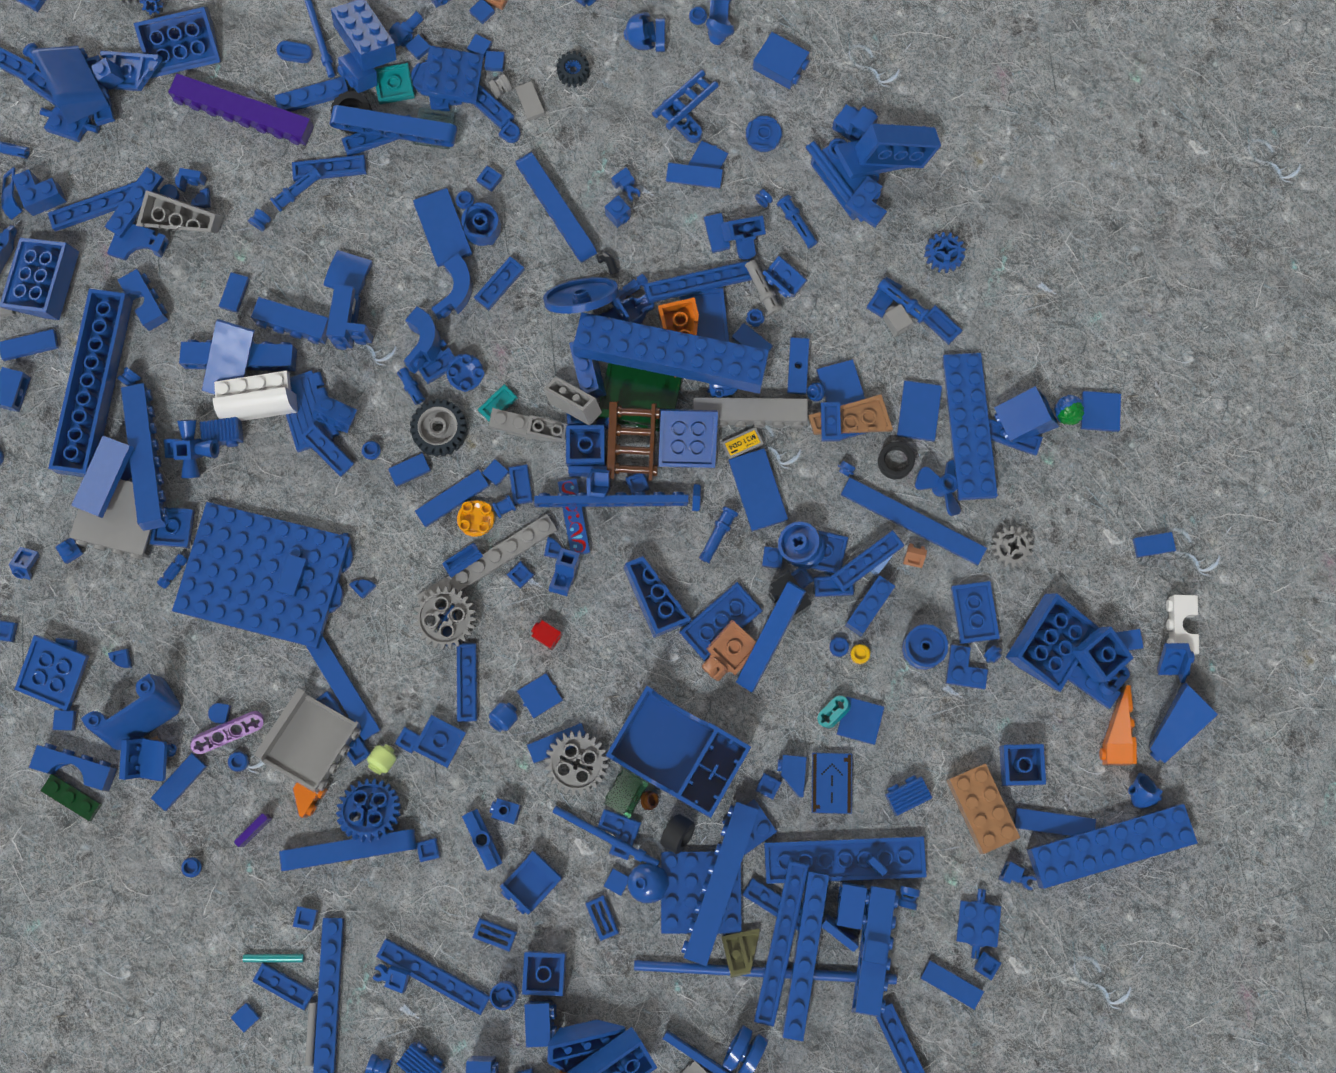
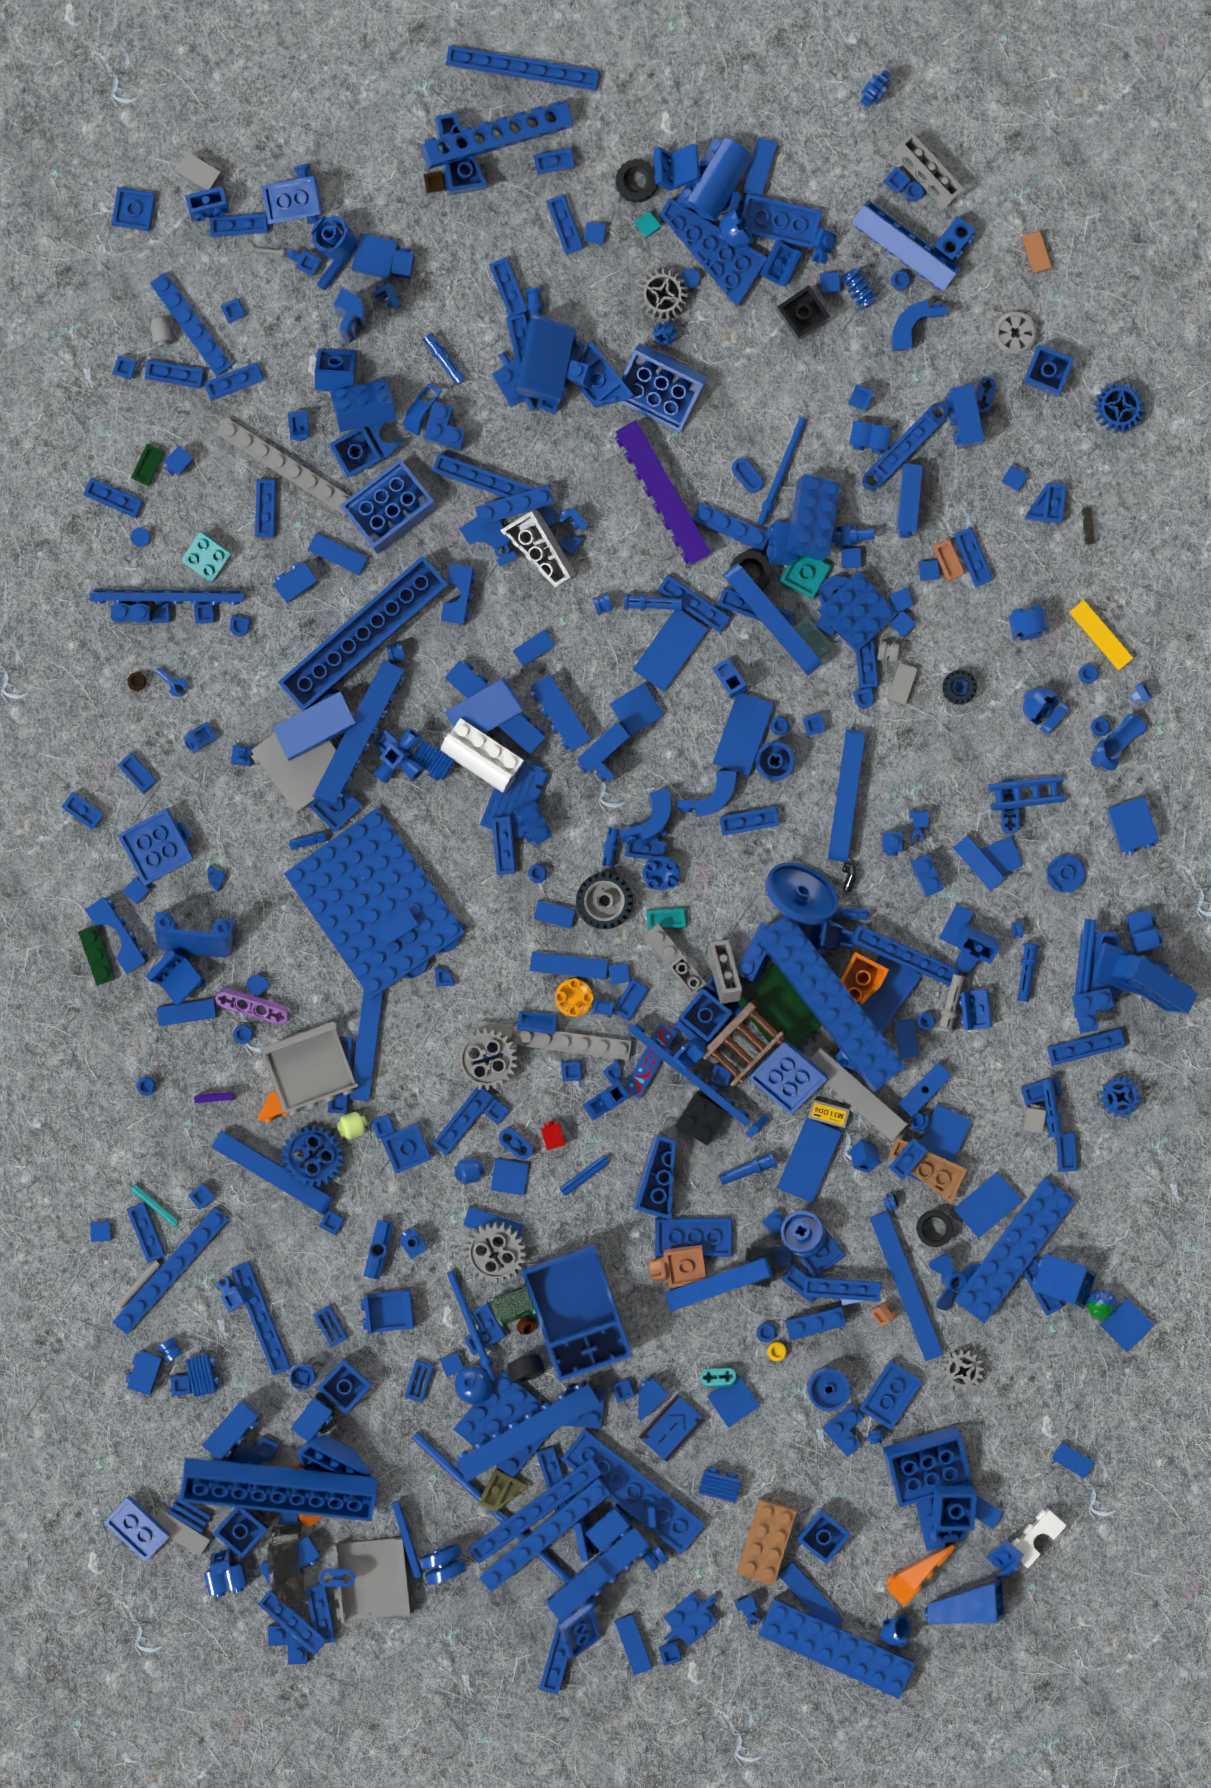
camera: 35 degrees right, 10 degrees up
none -> blue tile [483,1098,510,1125]
none -> blue plate [499,1128,533,1160]
none -> blue tile [559,1603,601,1660]
none -> blue axle [560,1155,609,1196]
none -> blue tile [632,610,708,692]
none -> black brick [675,1093,728,1146]
none -> blue brick [712,658,747,699]
none -> blue panel [850,1139,880,1173]
none -> blue brick [910,854,944,897]
none -> blue tile [1047,1028,1126,1066]

